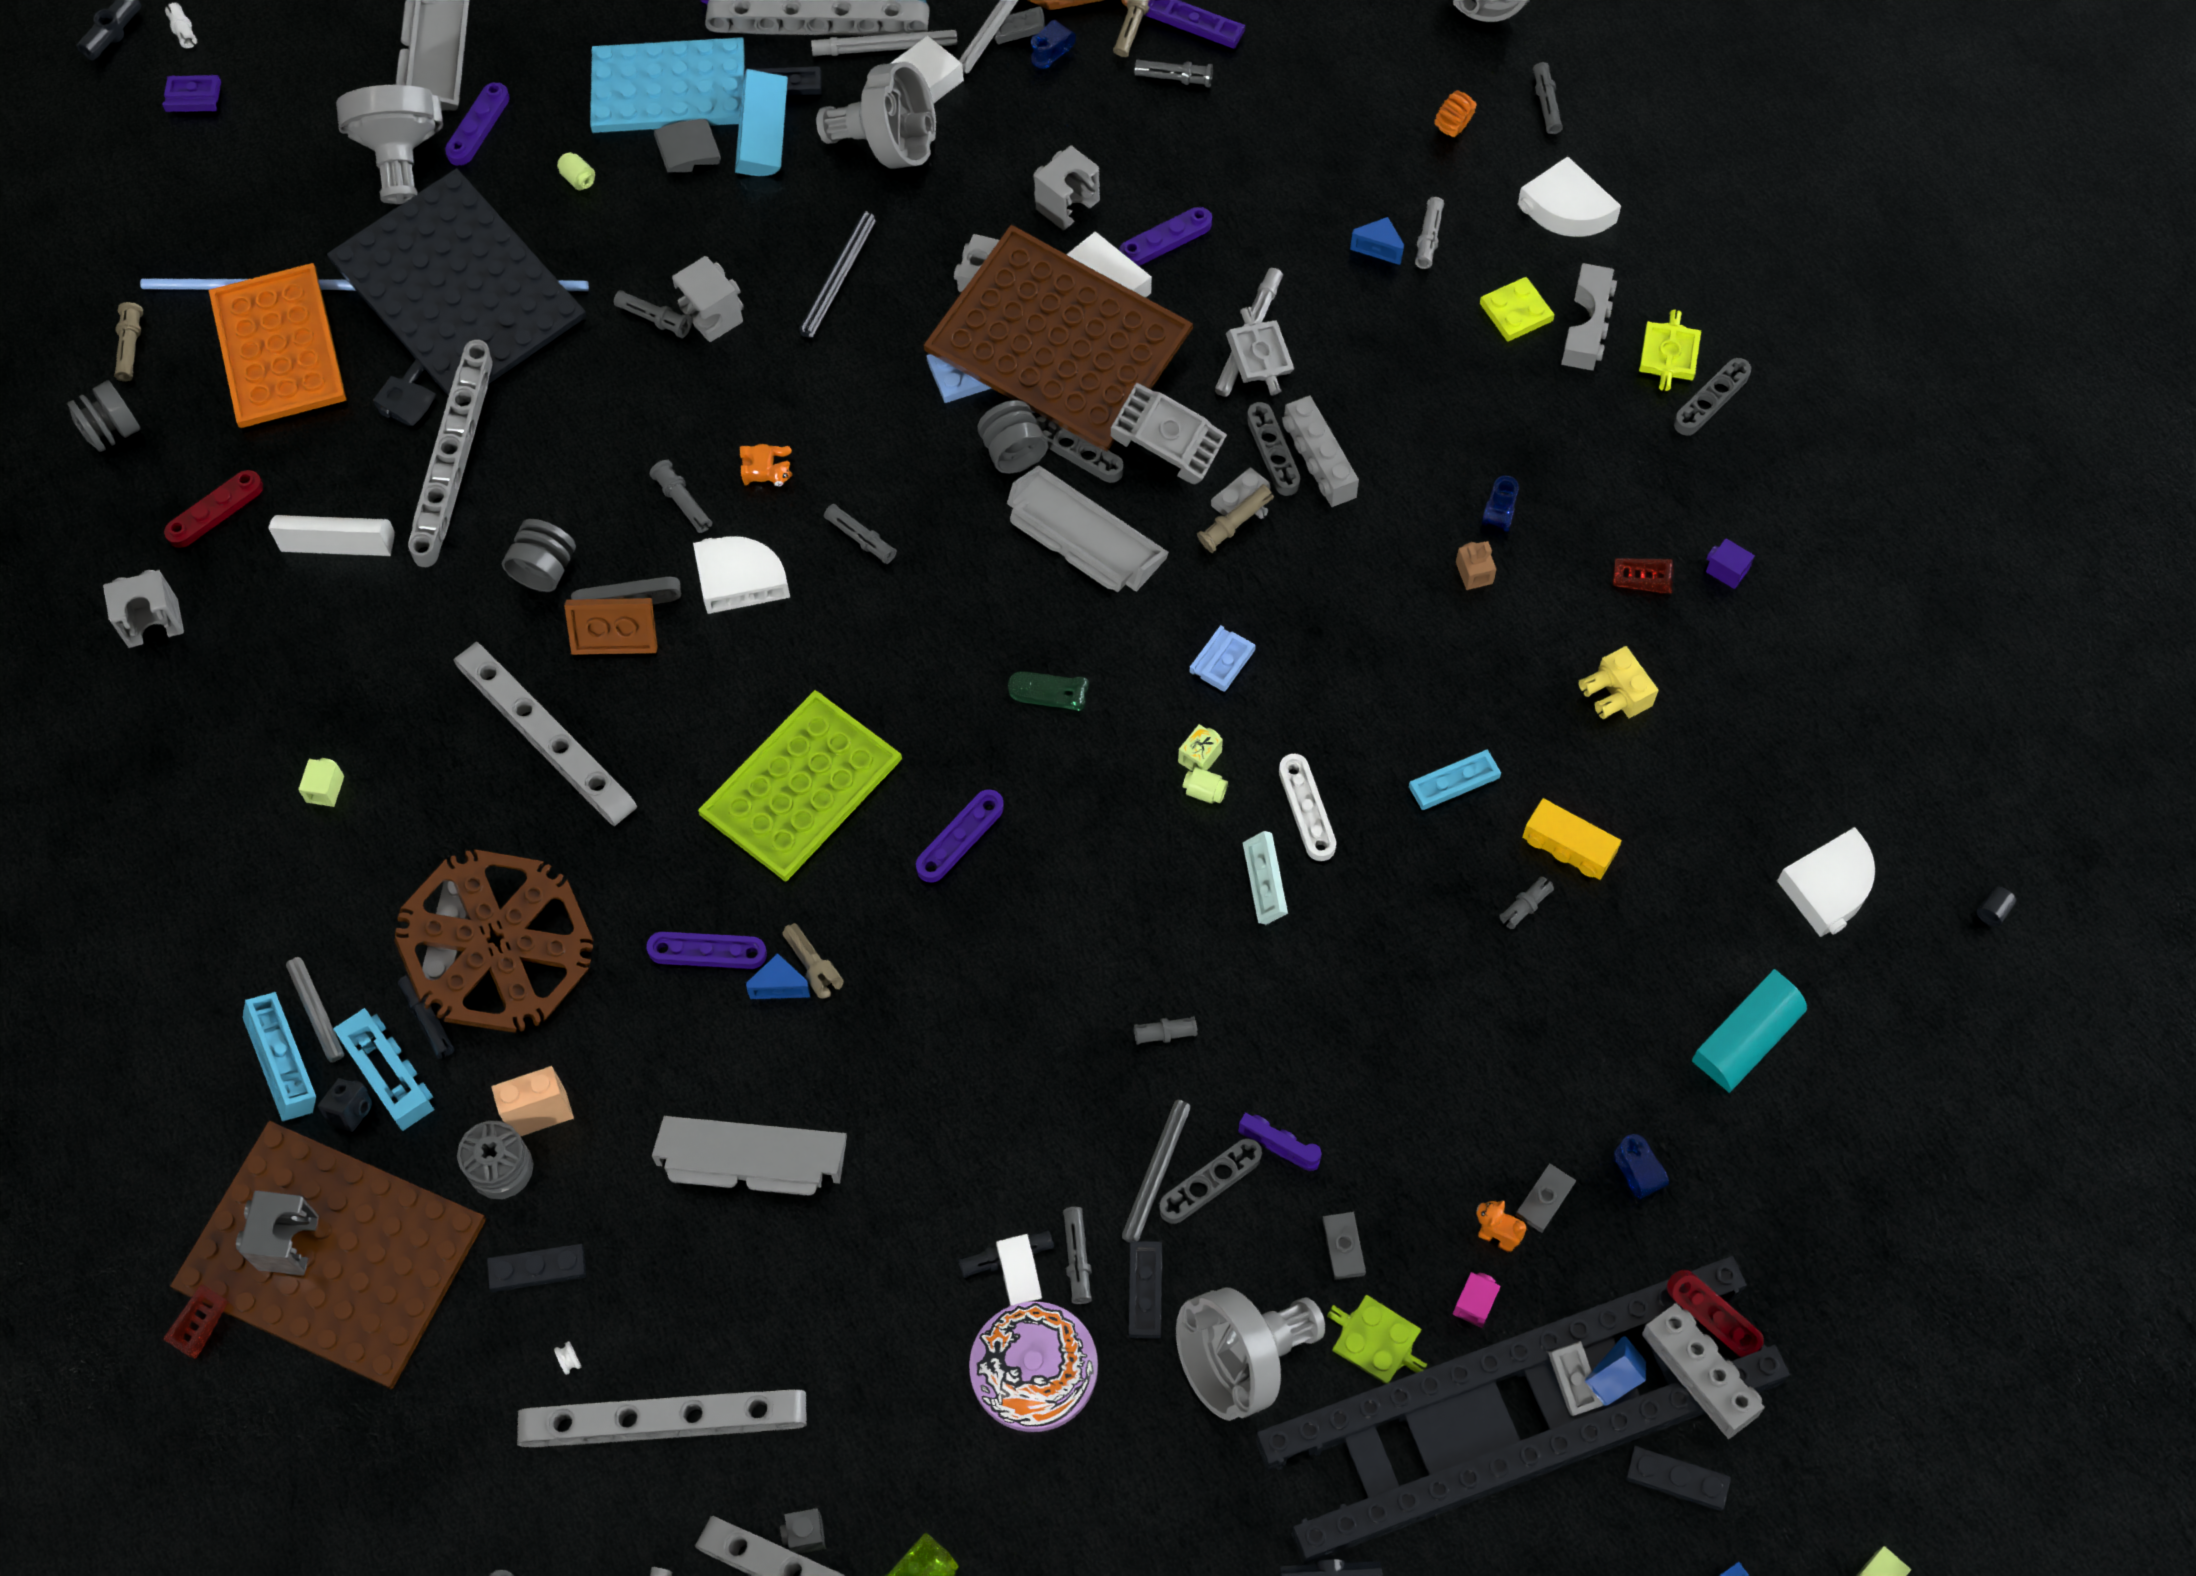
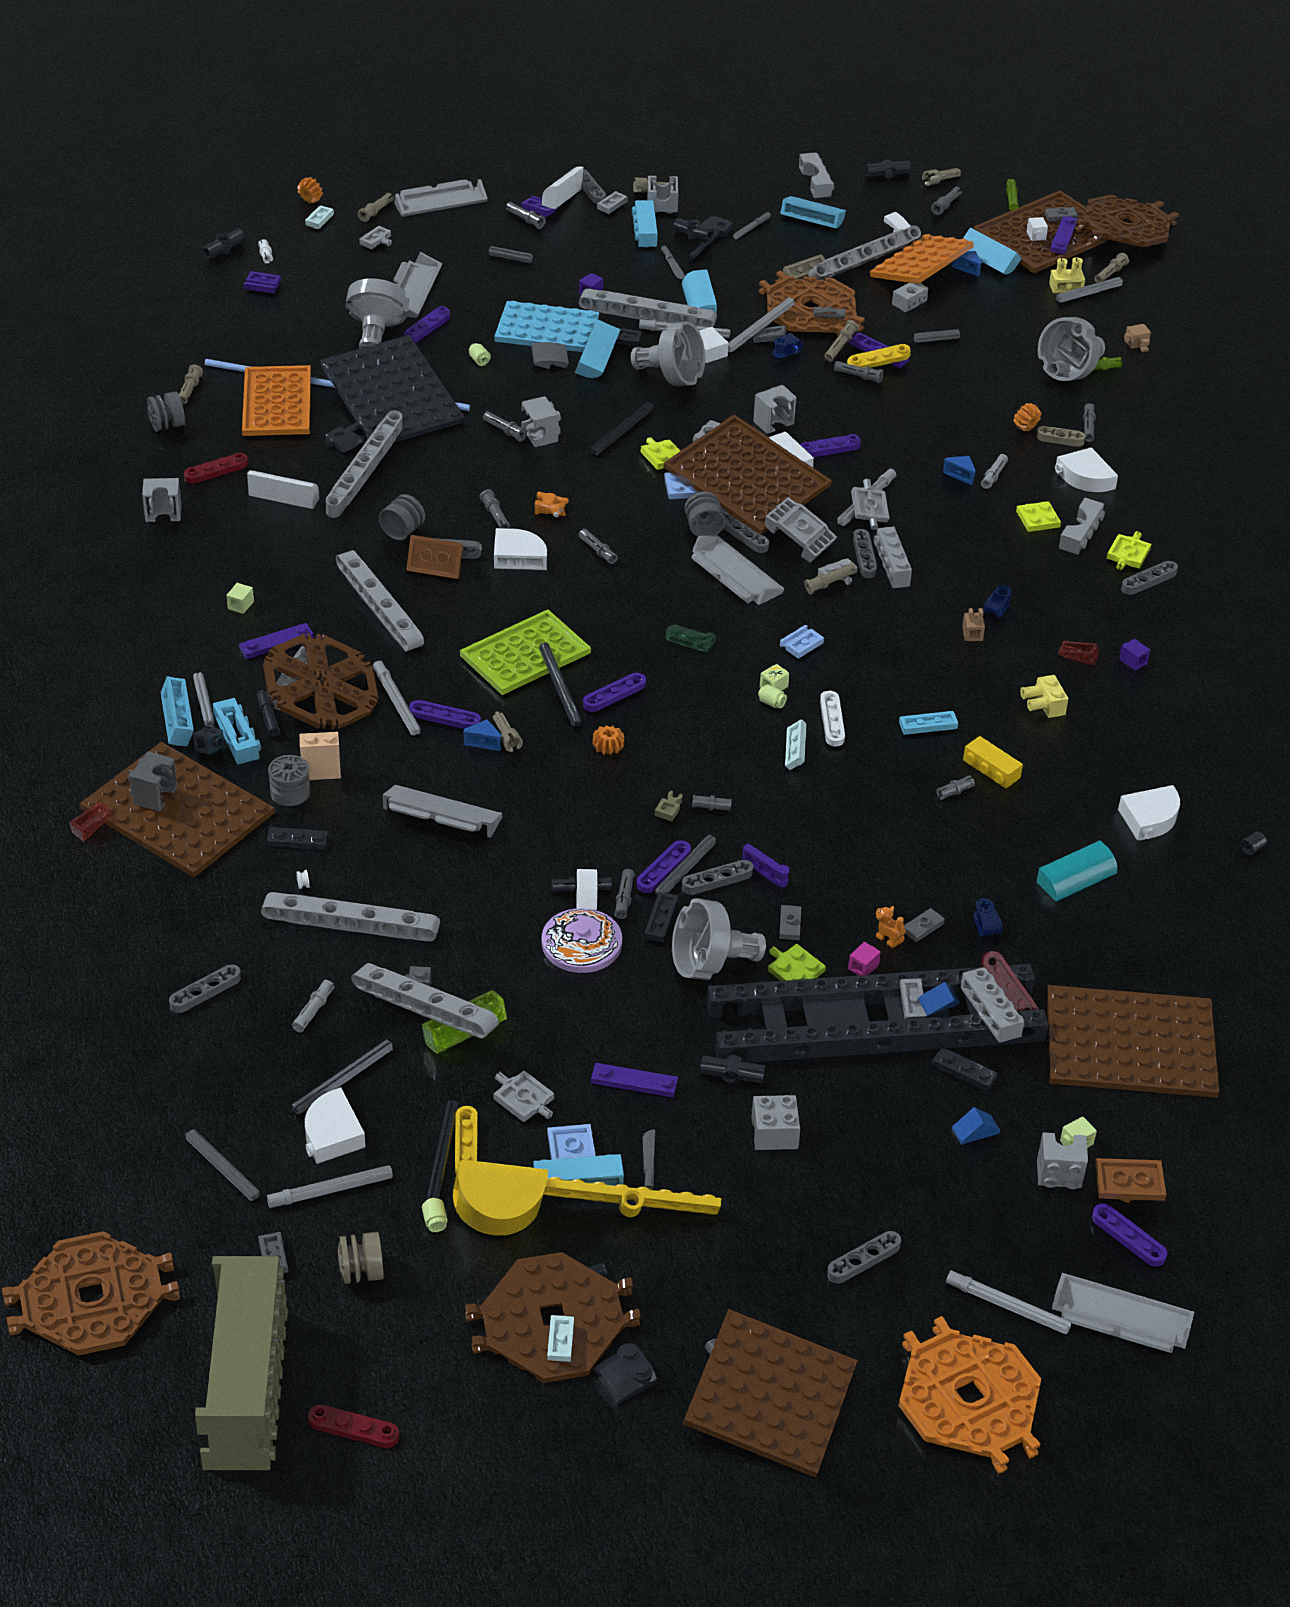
camera: 10 degrees right, 20 degrees down
none -> dark purple plate [239,623,314,659]
none -> light grey axle [373,661,420,736]
none -> black axle [539,642,582,727]
none -> orange gear [593,725,624,755]
none -> dark purple plate [637,841,691,893]
none -> neon yellow plate [641,437,680,470]
none -> olive plate [655,791,682,821]
none -> yellow plate [847,344,911,368]
none -> dark tan beam [1037,426,1085,447]
none -> reddish brown plate [1047,985,1219,1098]

